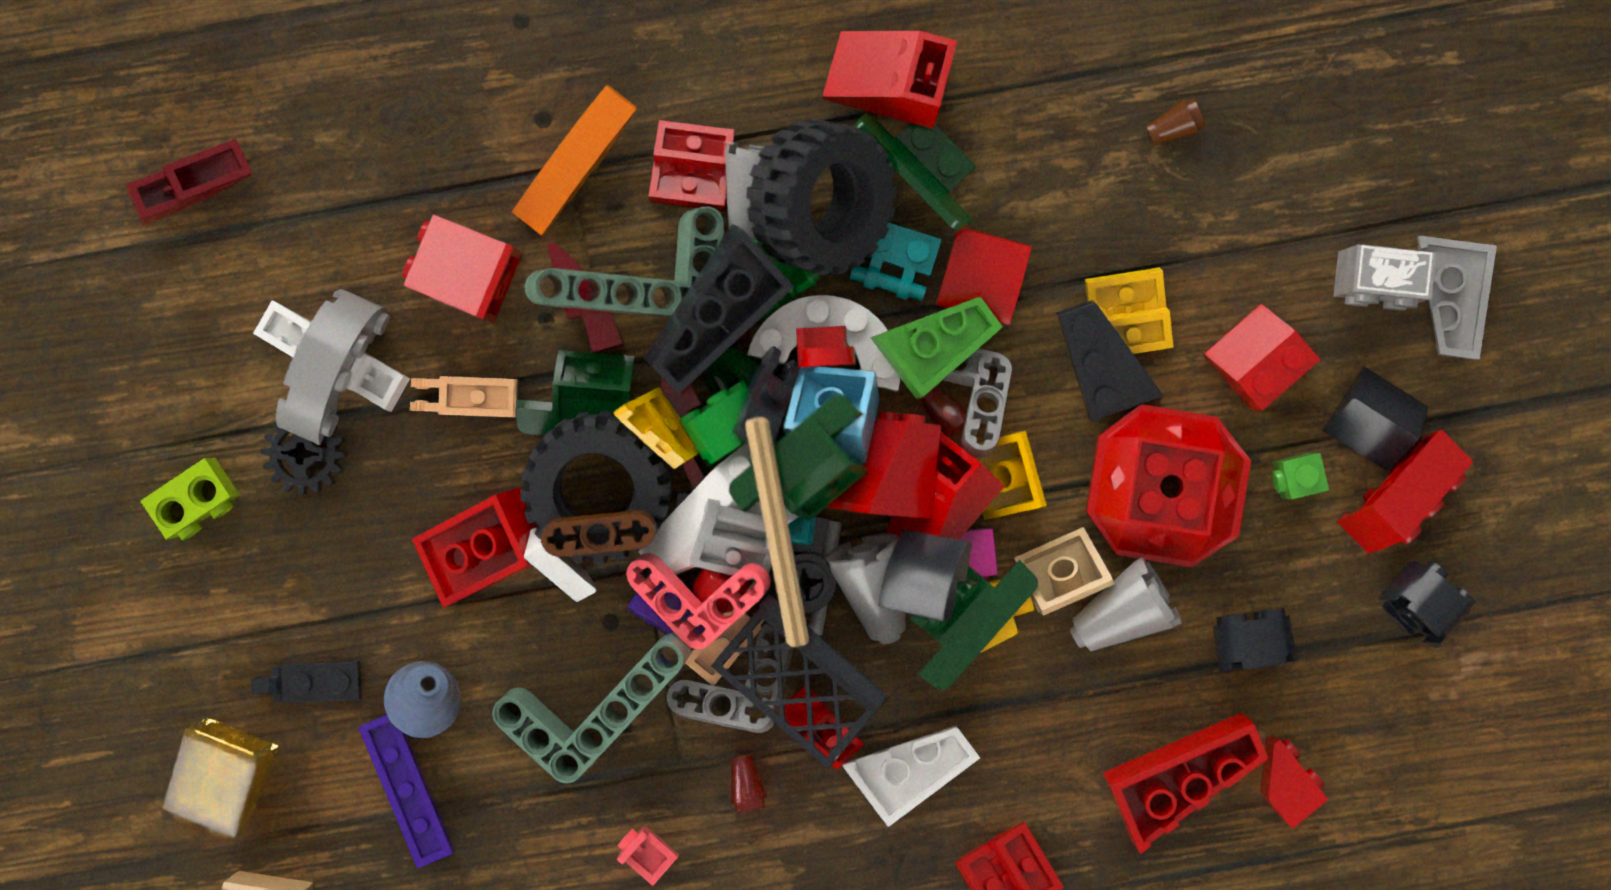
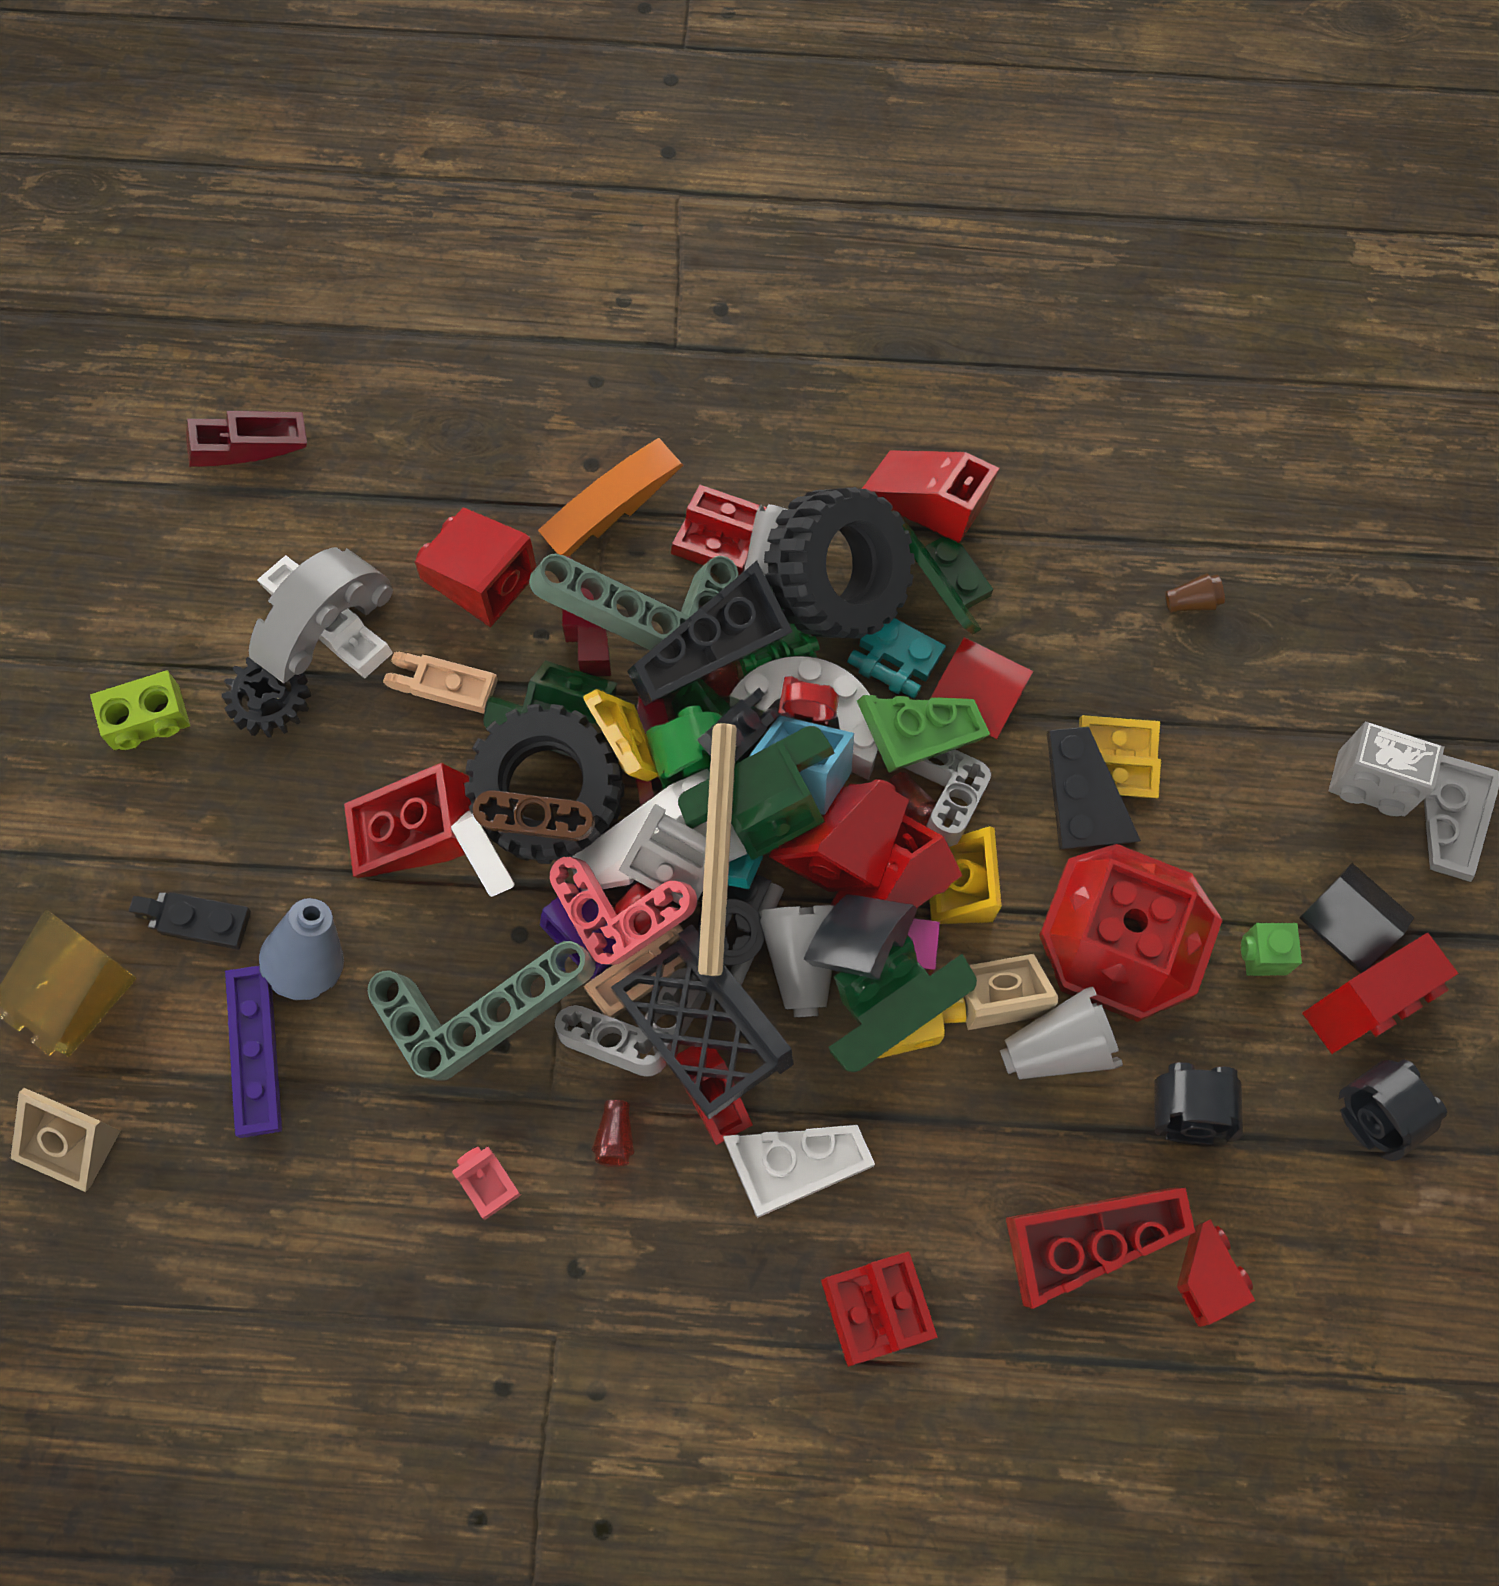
camera: 15 degrees right, 20 degrees down
red slope [1203,304,1321,411] -> none

